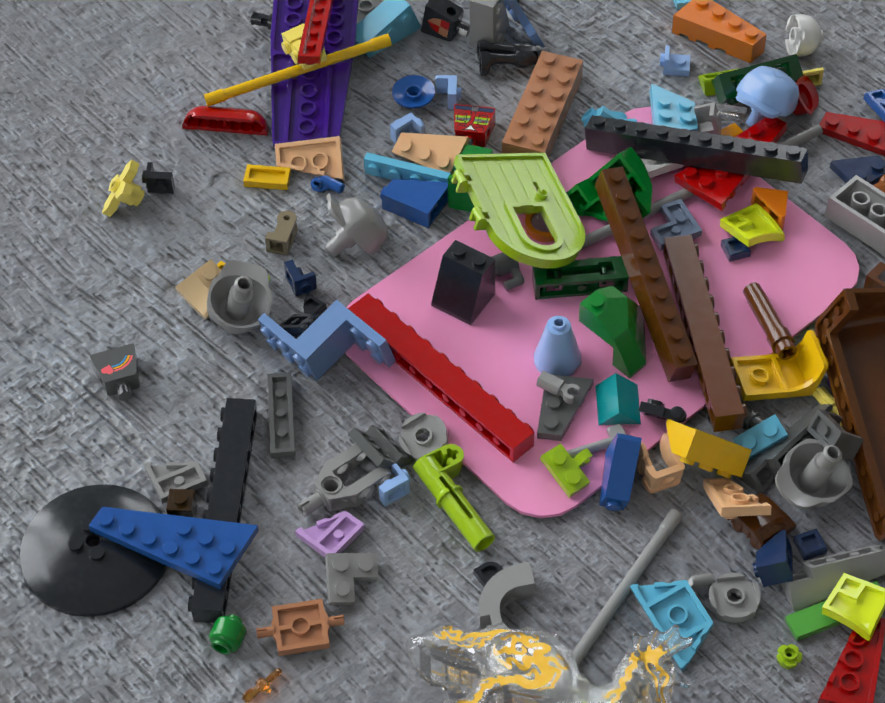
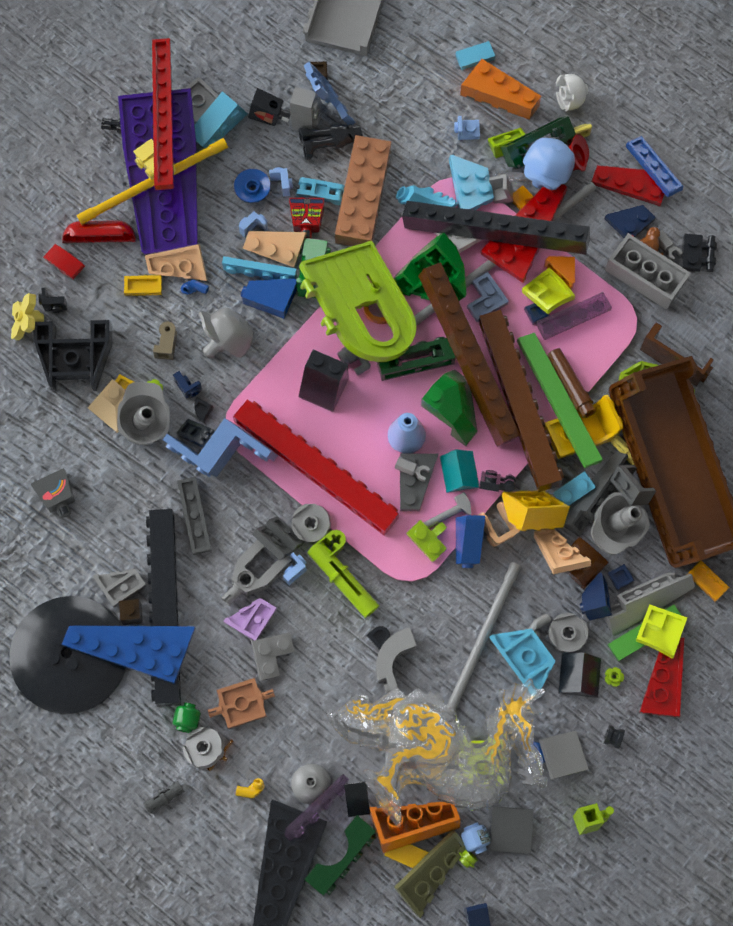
camera: 10 degrees left, 20 degrees up
none -> black wedge [33,320,113,392]
none -> red slope [43,244,85,280]
none -> light grey plate [183,727,224,769]
none -> medium azure plate [296,177,345,205]
none -> bright green tile [517,333,603,468]
none -> clear purple plate [536,292,612,340]
none -> black slope [558,652,601,698]

